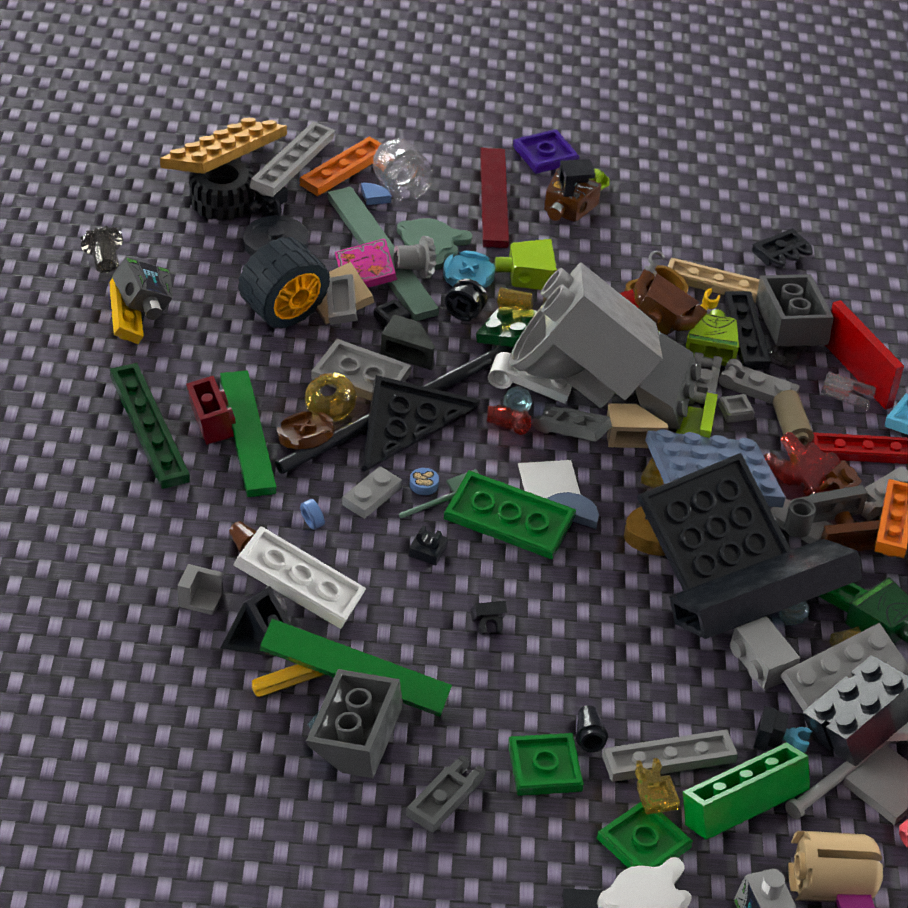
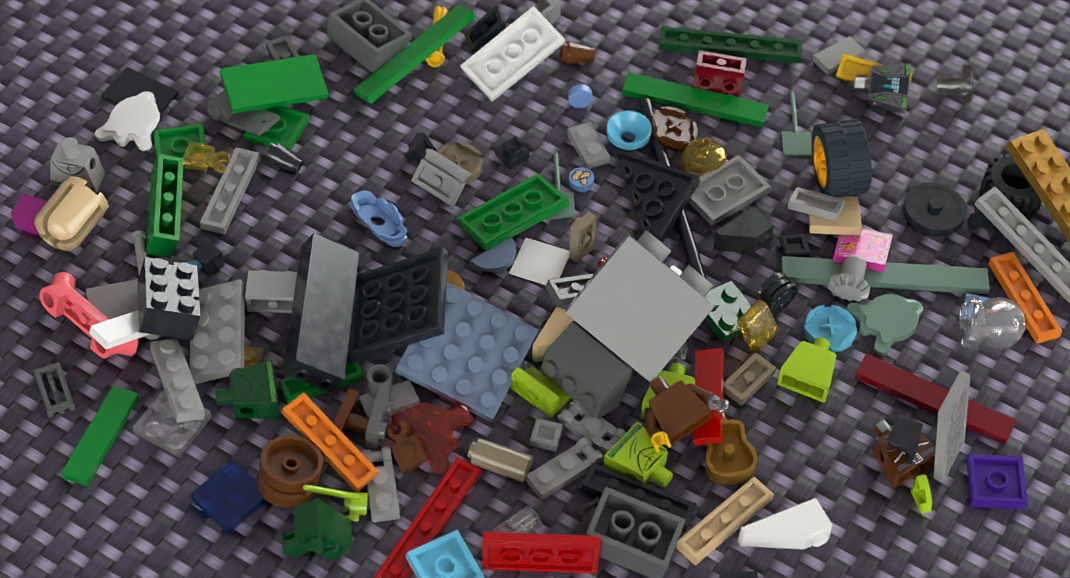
camera: 120 degrees right, 10 degrees up
none -> dark grey door [207,89,280,136]
none -> green tile [220,54,329,114]
none -> medium blue piece [349,190,407,247]
none -> light grey plate [411,149,471,205]
none -> dark tan tile [437,142,482,185]
none -> dark tan plate [569,211,597,263]
none -> medium azure piece [606,111,652,150]
none -> white slope [738,498,833,549]
none -> sand green piece [781,91,812,156]
none -> light grey tile [812,36,865,75]
none -> light grey tile [933,371,970,482]

